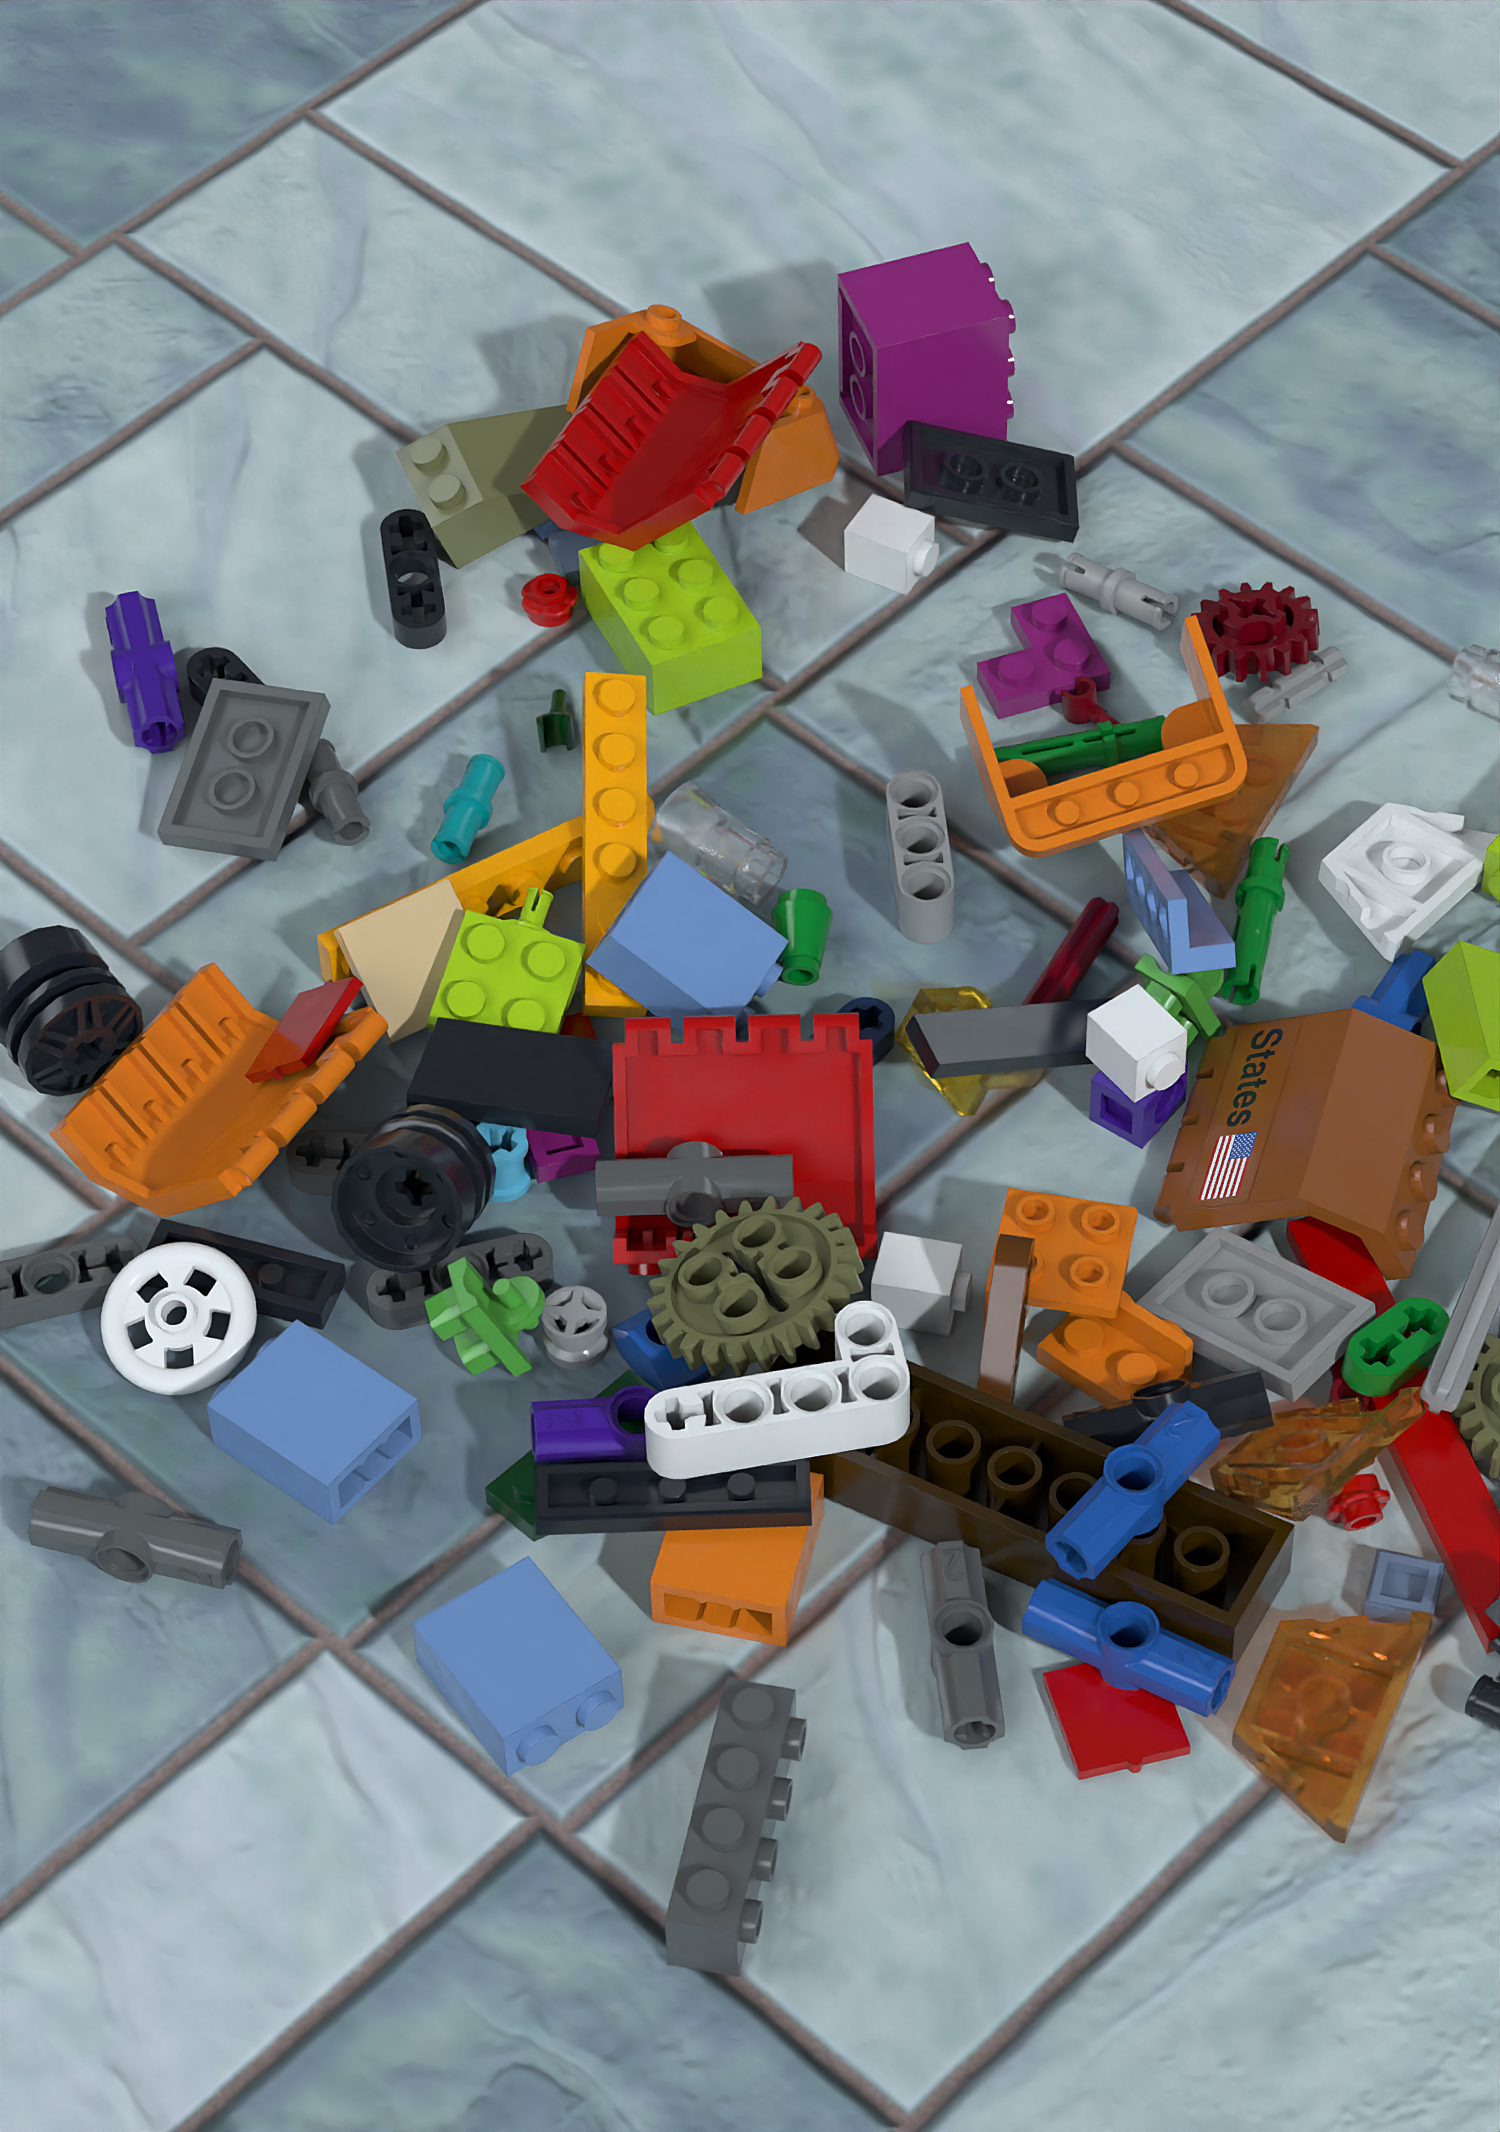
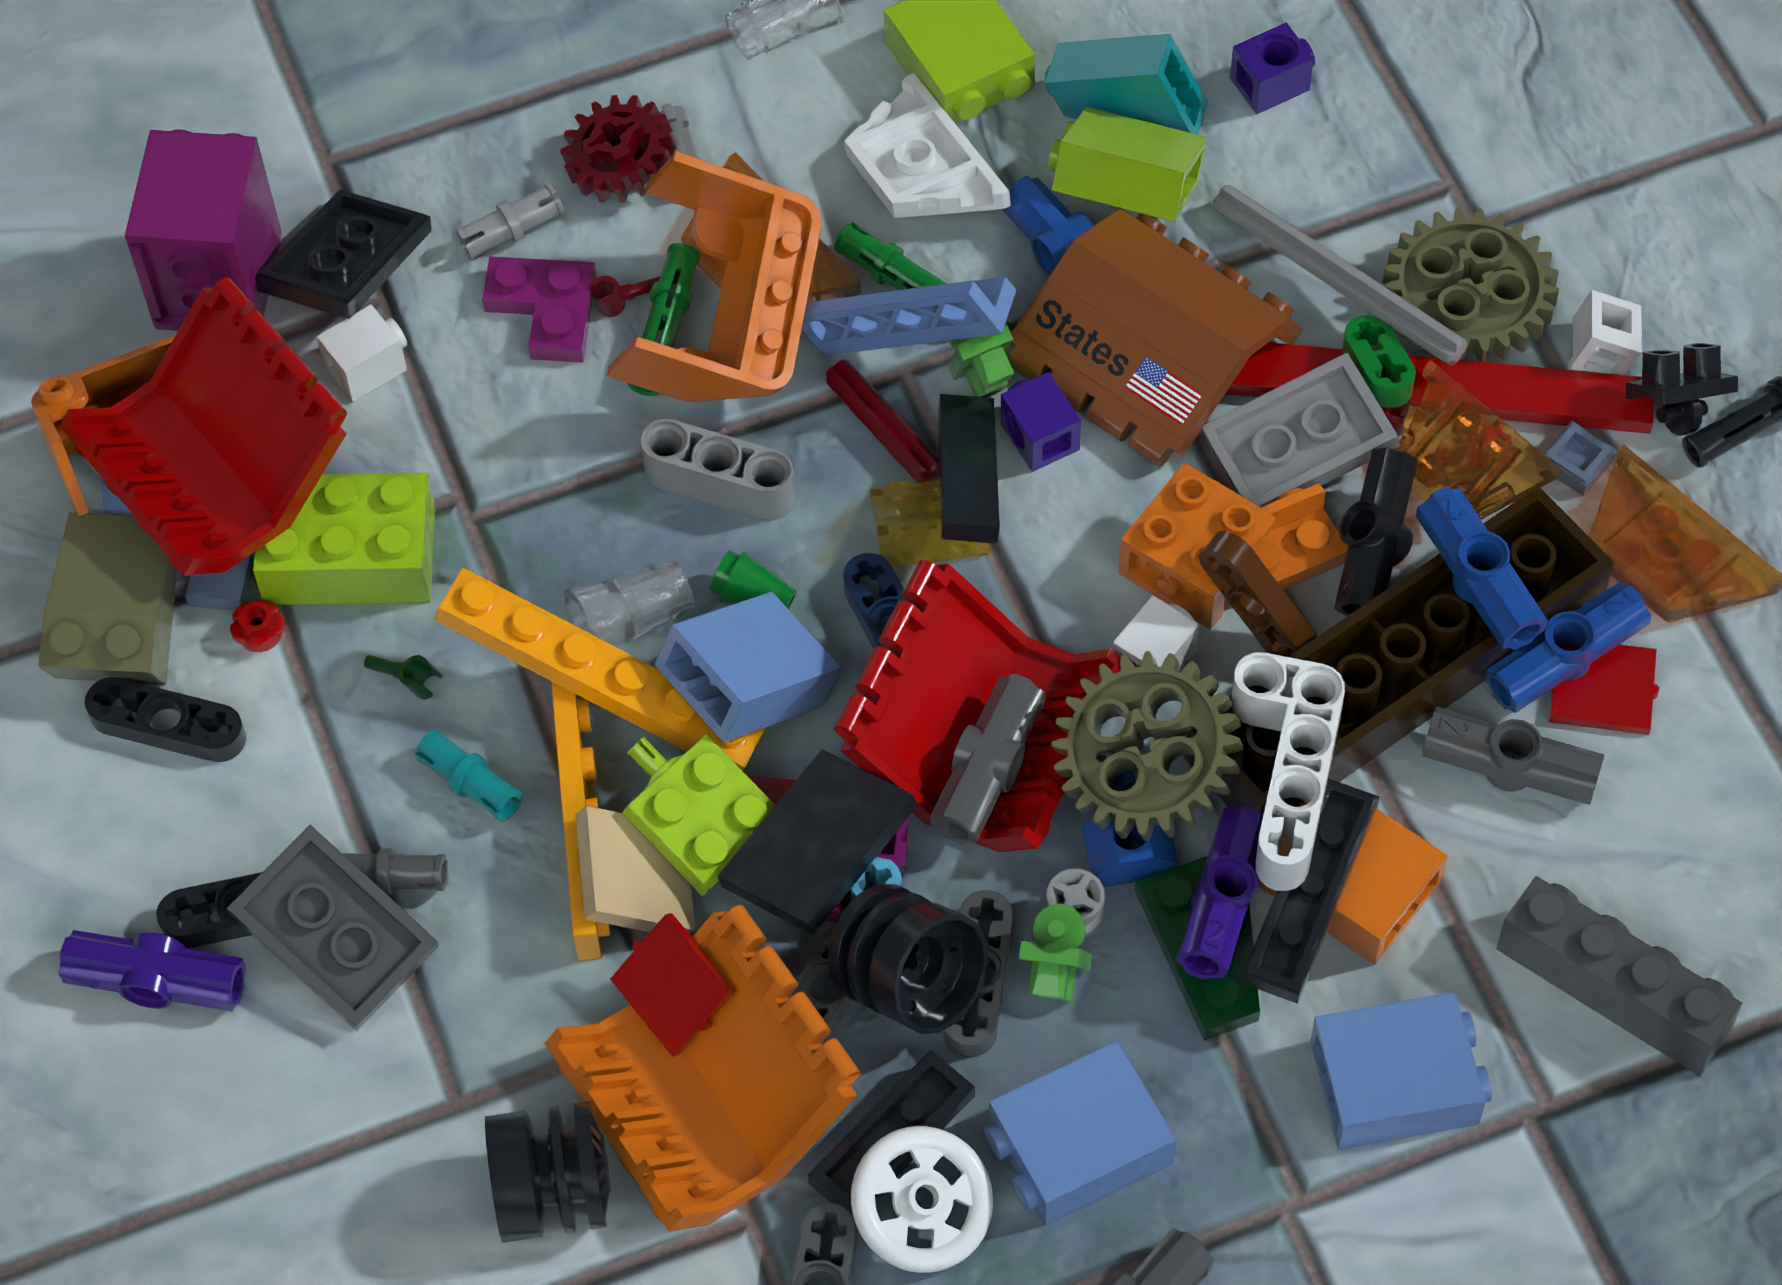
camera: 65 degrees left, 10 degrees up
white brick [1086,984,1188,1103] -> none

